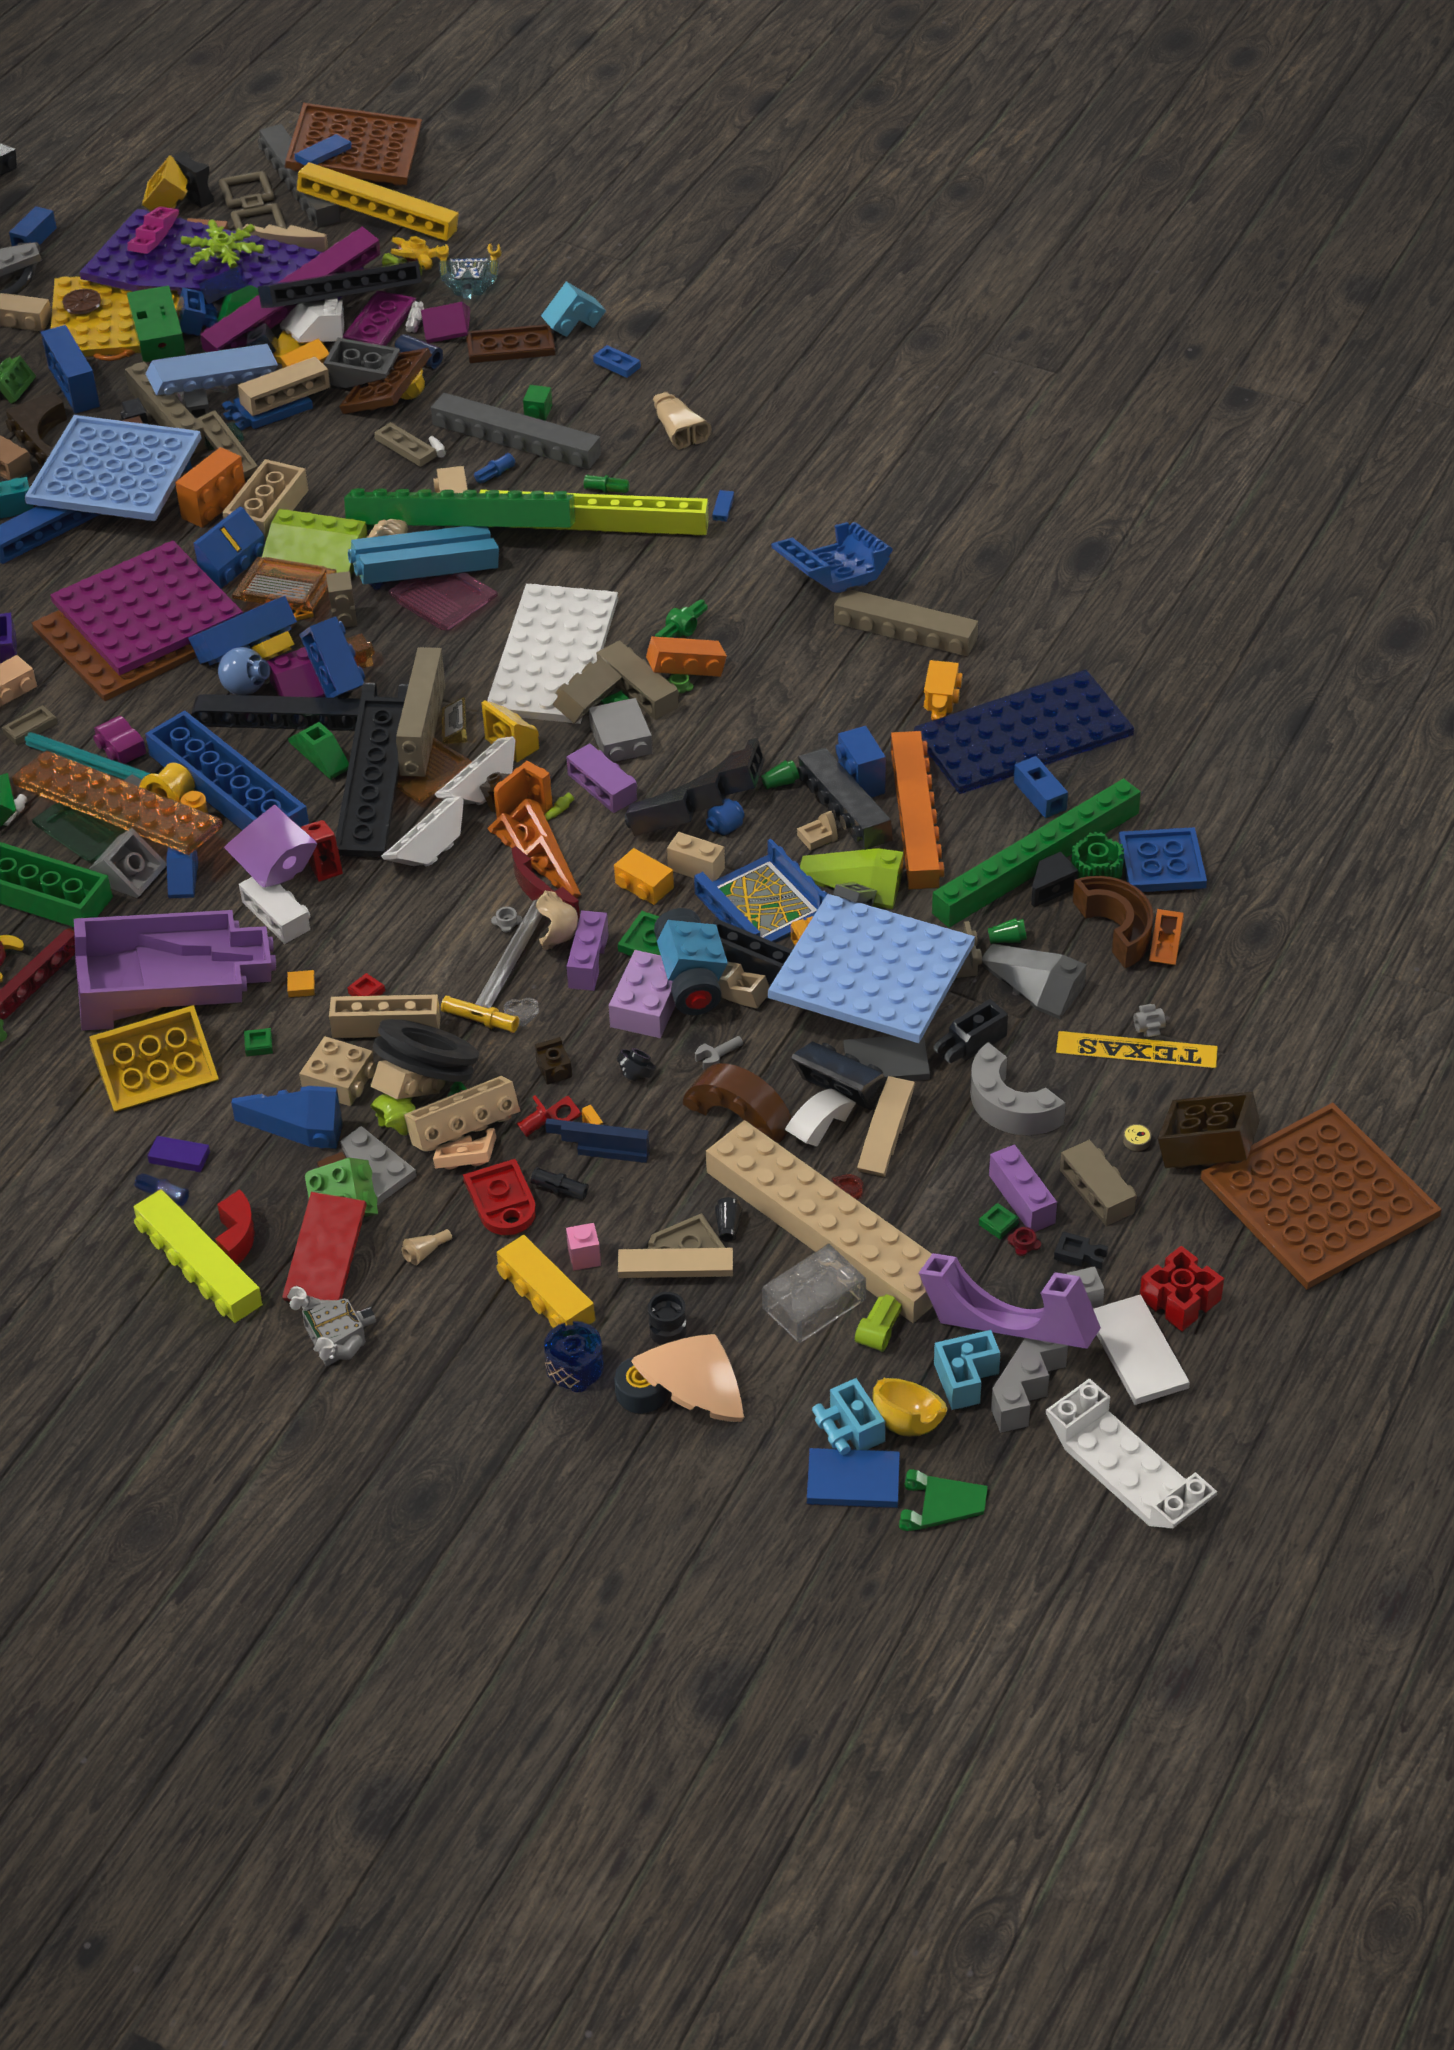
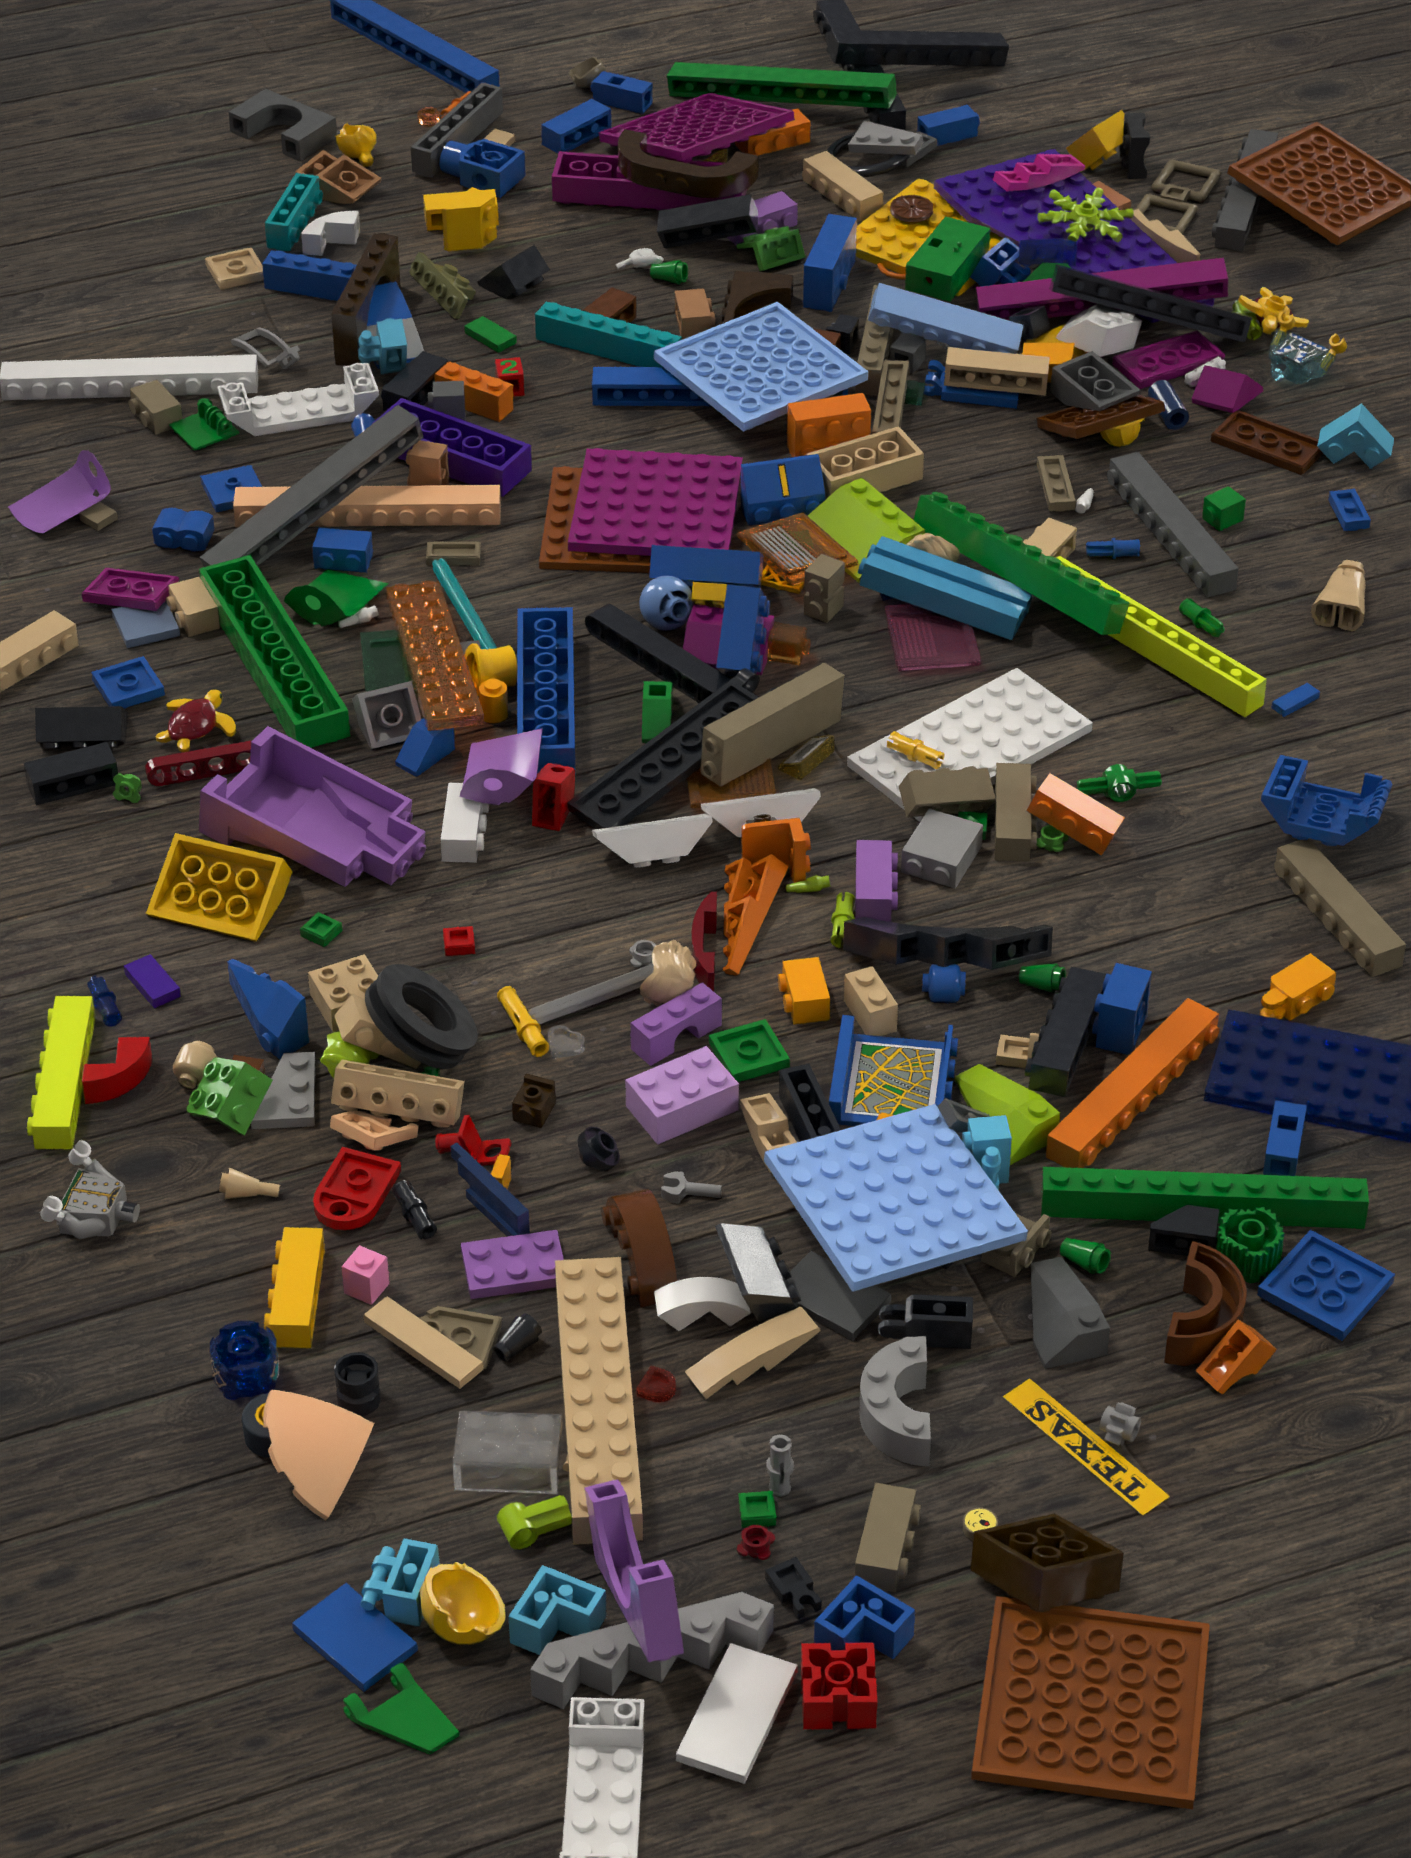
camera: 40 degrees right, 5 degrees down
magenta brick [93,715,146,764] -> none
red tile [282,1192,367,1302] -> none
light orange tile [287,970,315,997] -> none
blue tile [295,134,351,165] -> none
yellow brick [297,162,459,241] -> none
tan brick [329,995,440,1038] -> none
yellow slope [481,700,539,762] -> none
brick [654,908,728,1015] -> none
medium lavender brick [989,1144,1057,1232] -> none
none -> tan head [173,1041,217,1089]
none -> medium lavender plate [461,1230,564,1299]
none -> light grey pin [766,1434,794,1497]
none -> blue brick [814,1575,915,1659]
none -> lime pin [831,892,855,948]
none -> yellow pin [887,731,945,770]
none -> medium azure brick [962,1115,1012,1190]

